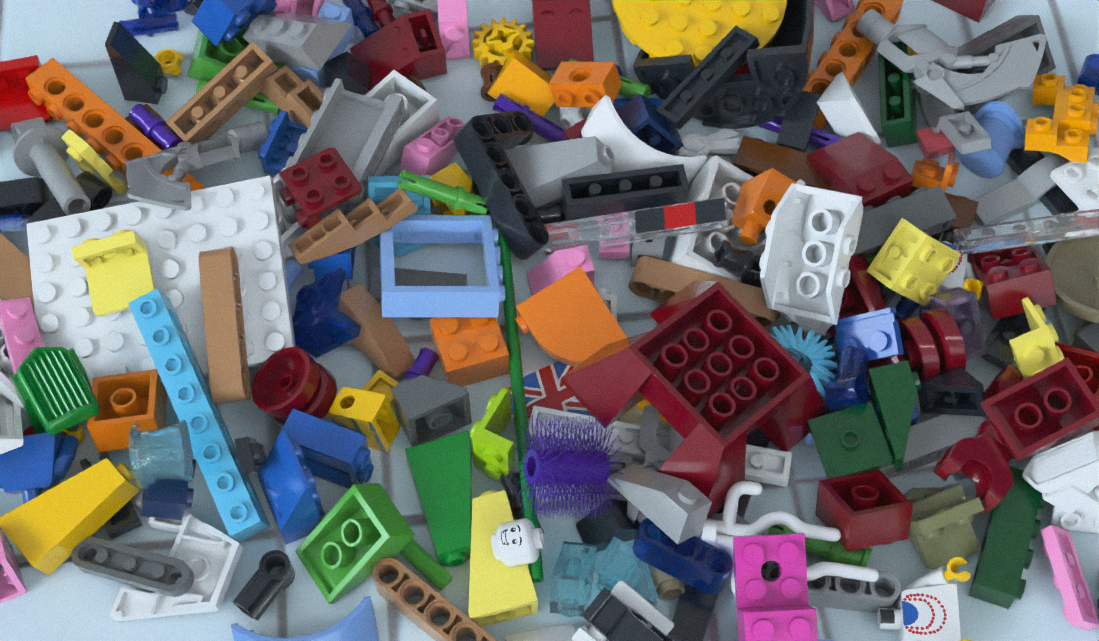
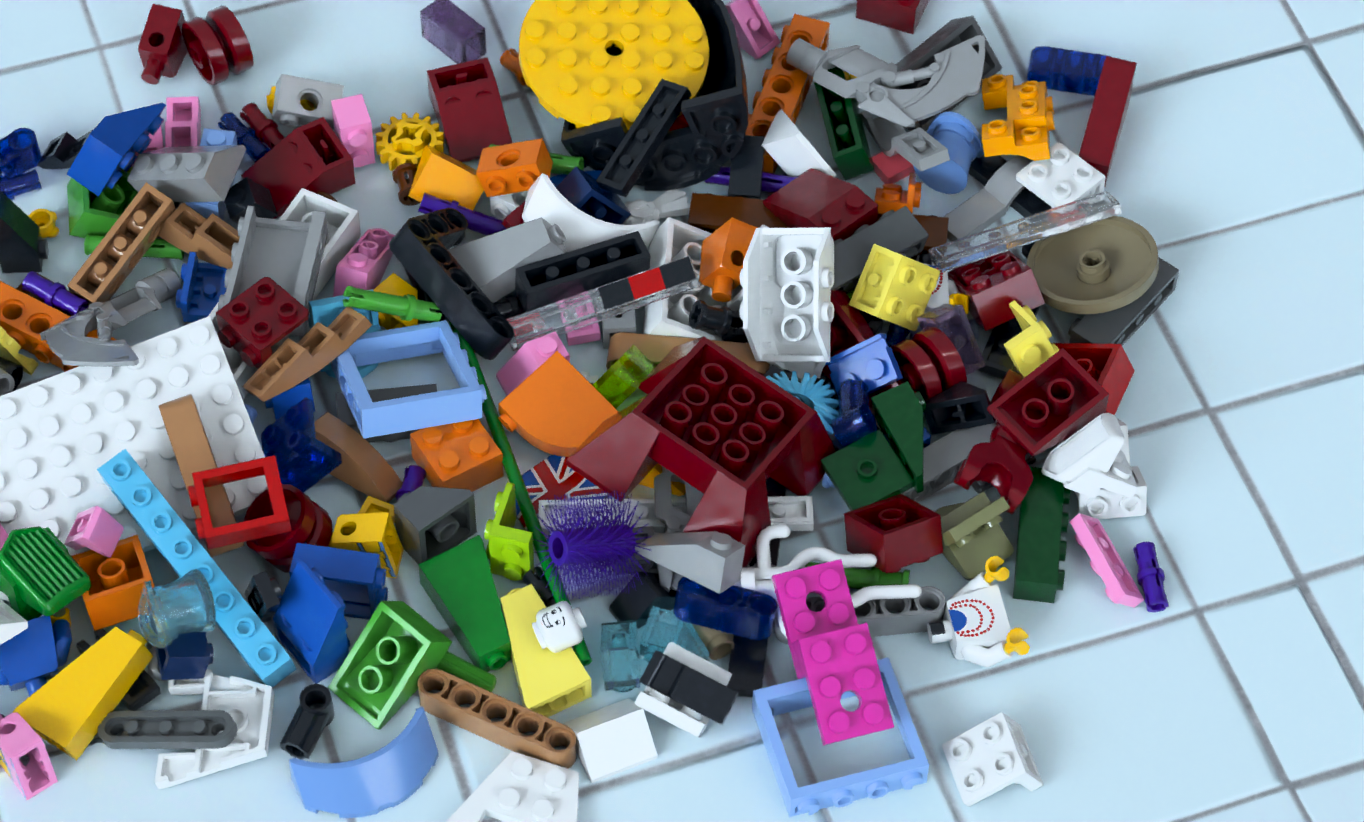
camera: 15 degrees left, 5 degrees down
light yellow bracket [71,230,155,317] -> none
none -> bright pink slope [64,505,124,558]
none -> red window [188,455,292,549]
none -> clear neon green slope [593,344,655,408]

